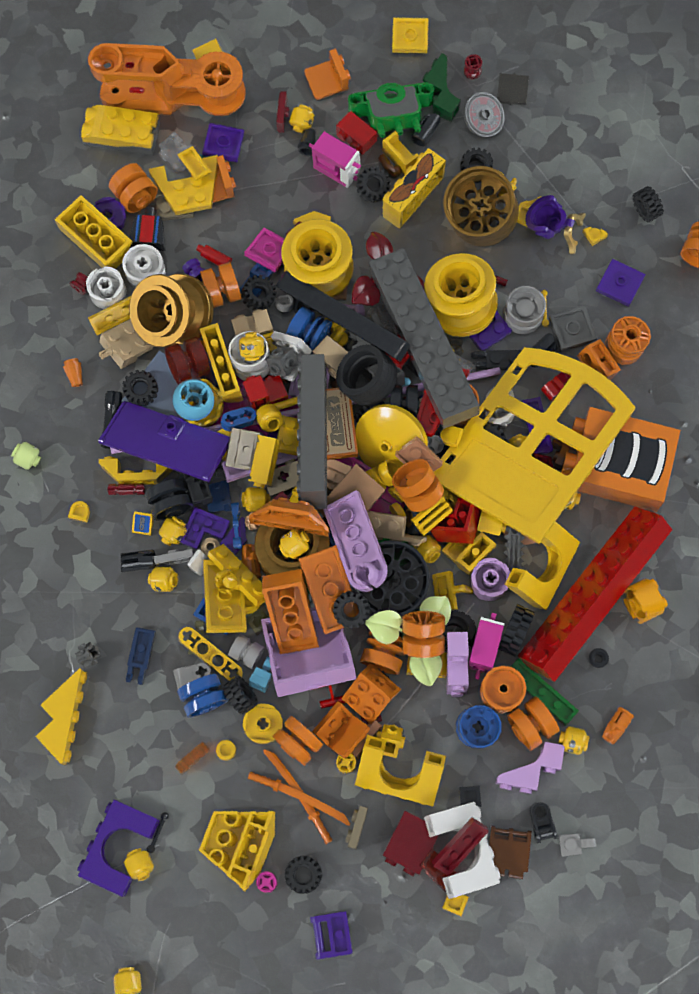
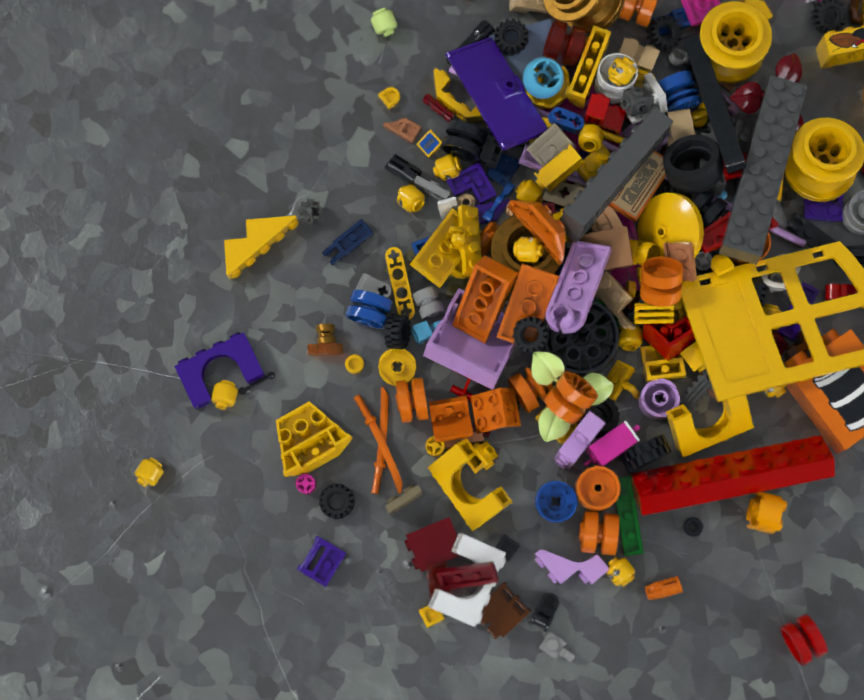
camera: 40 degrees right, 5 degrees up
none -> pearl gold wheel [316,323,336,346]
none -> nougat tile [383,118,422,144]

